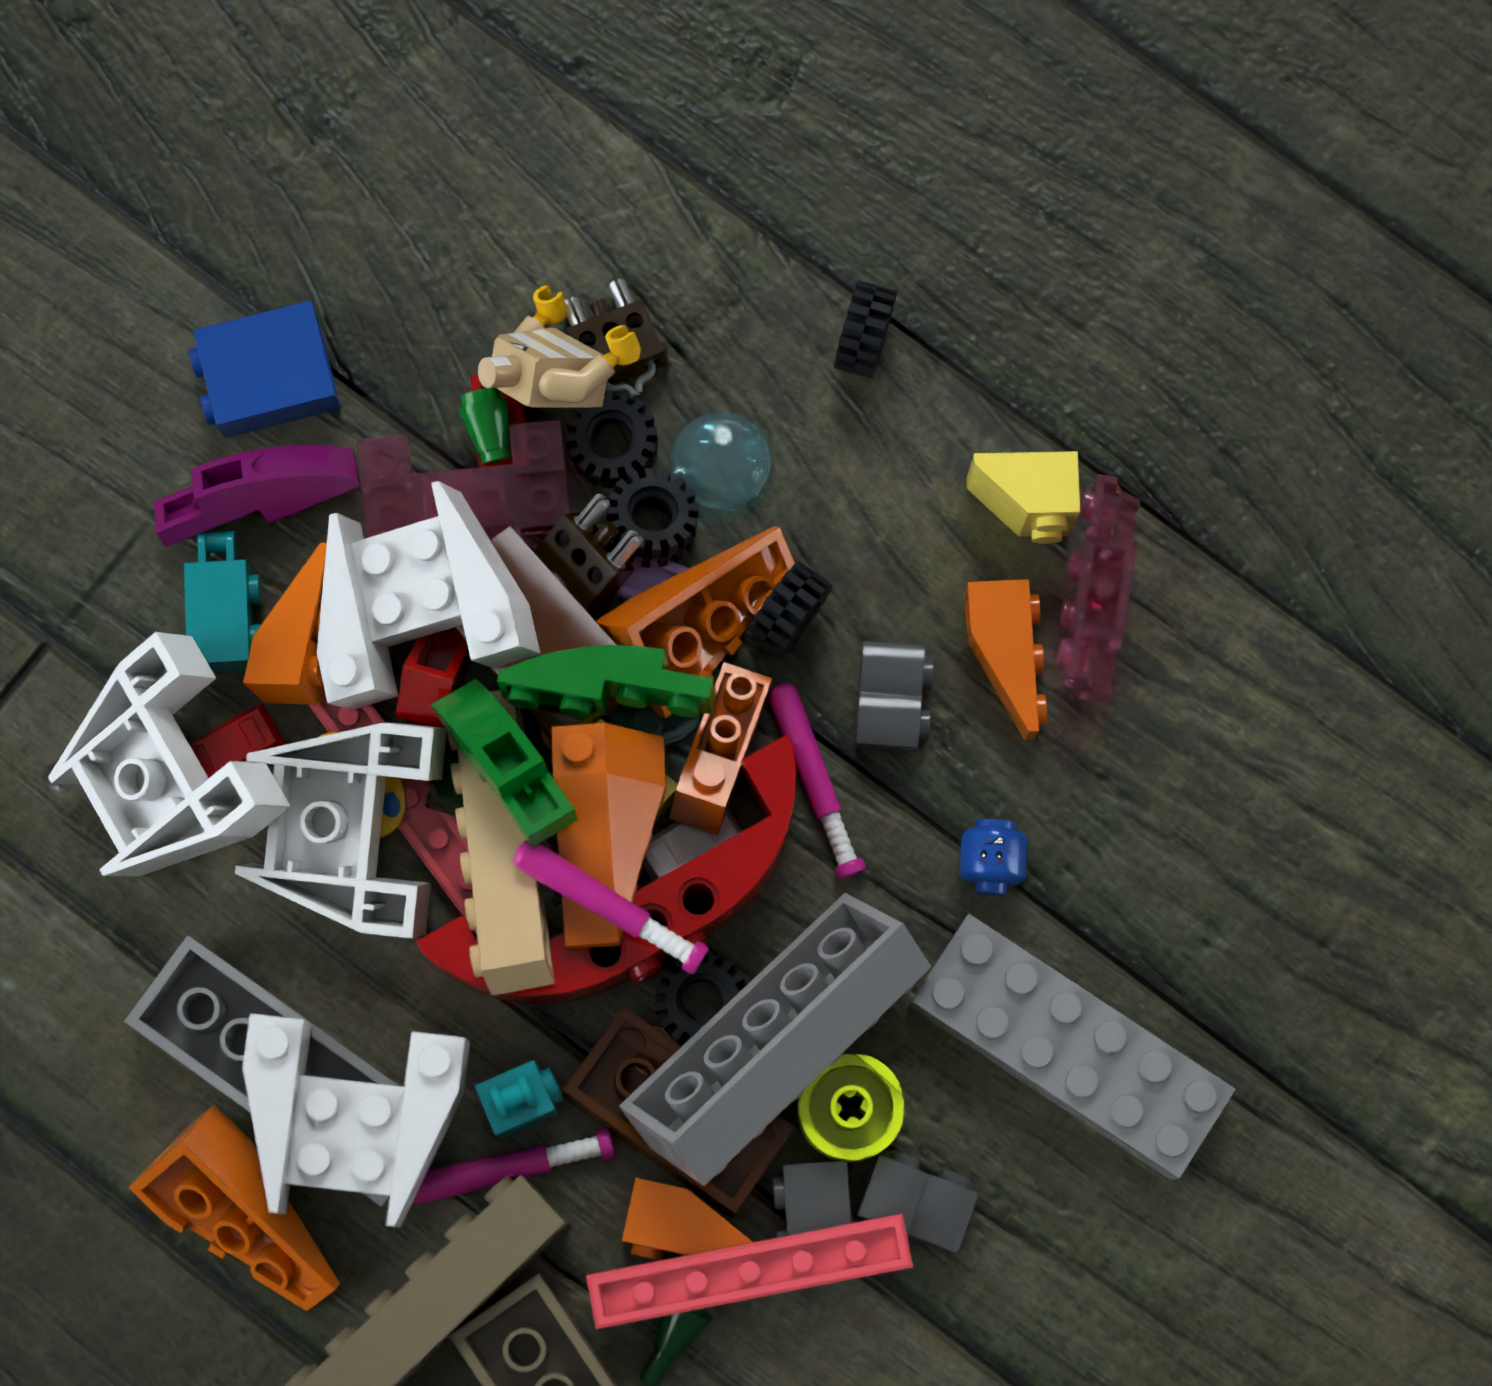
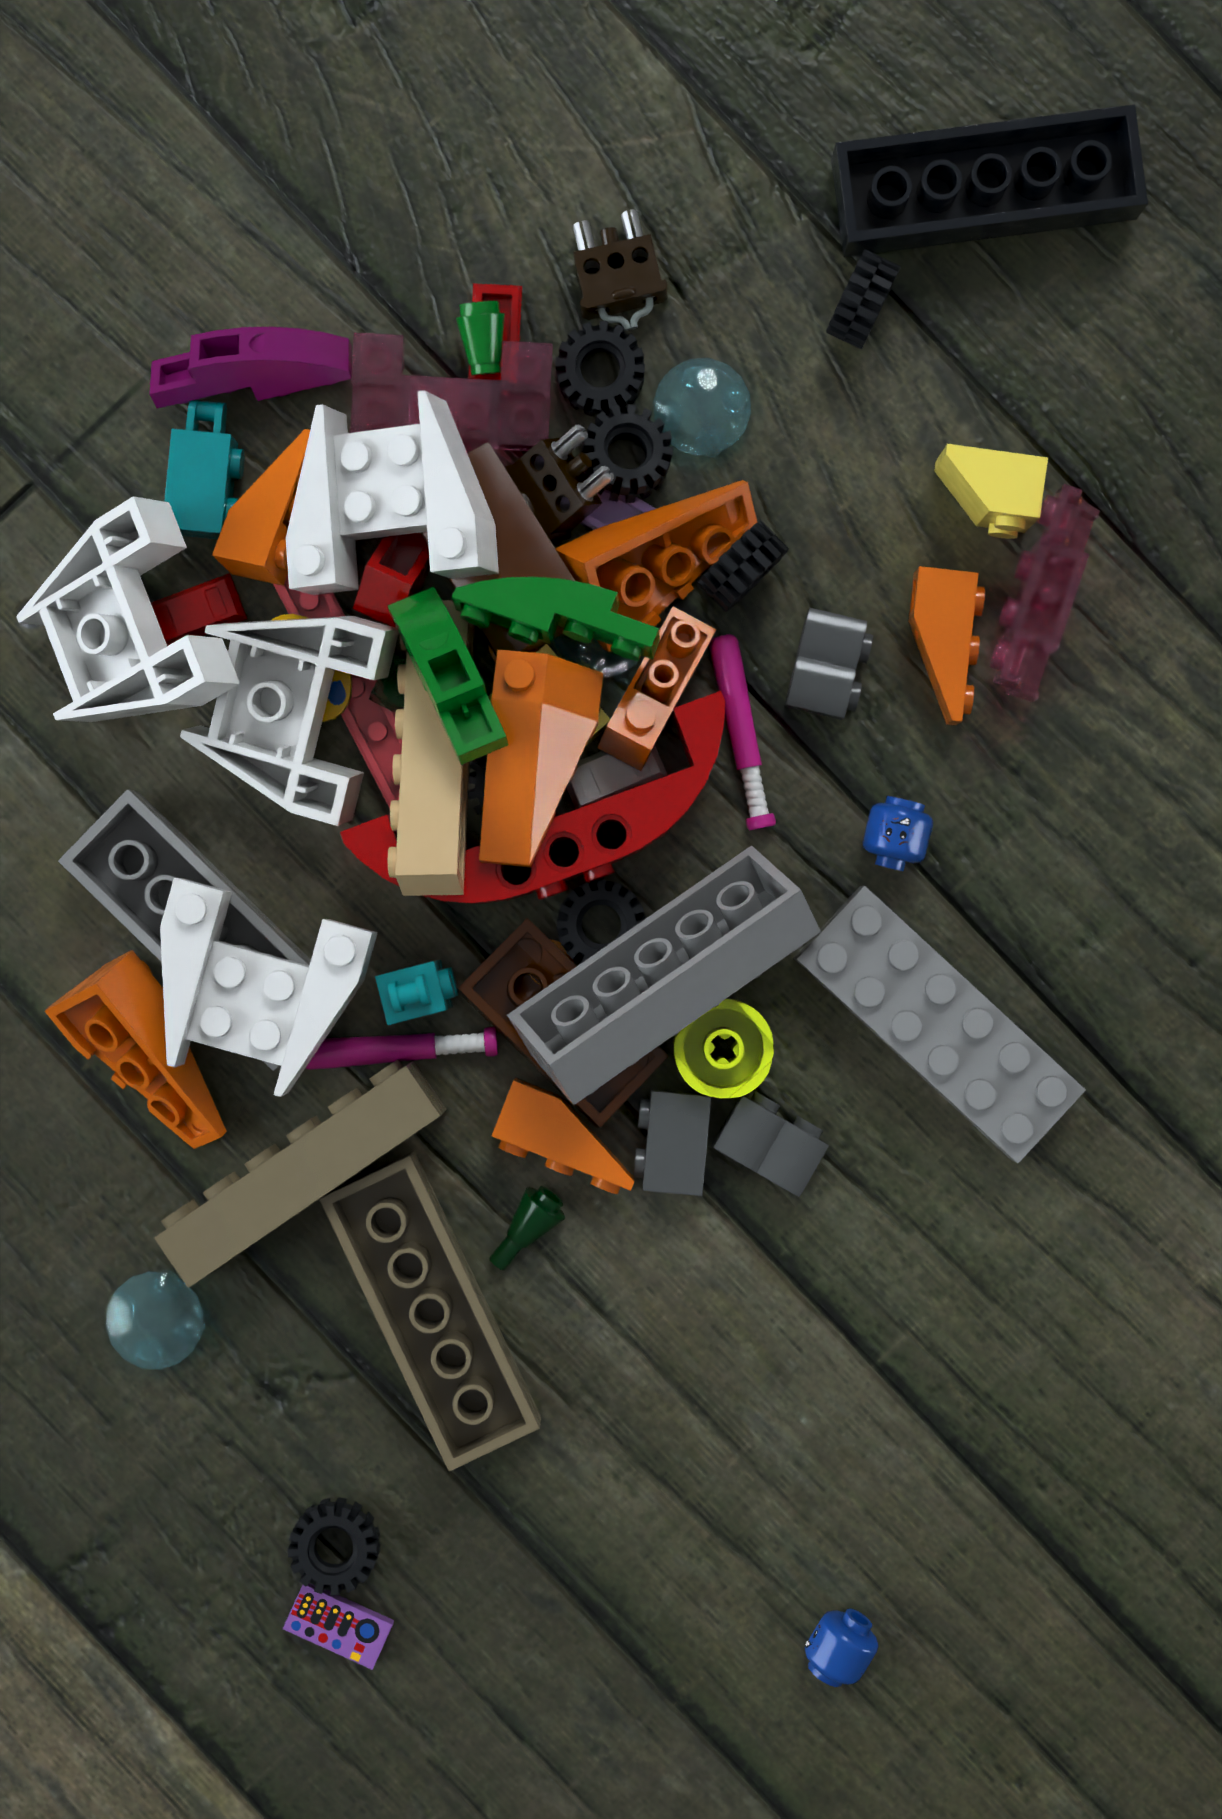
camera: 15 degrees right, 10 degrees up
blue brick [189,300,341,438] -> none
tan torso [478,286,641,408] -> none
dark pink piece [513,840,709,974] -> none
coral tile [586,1213,913,1329] -> none
none -> black brick [831,104,1148,257]

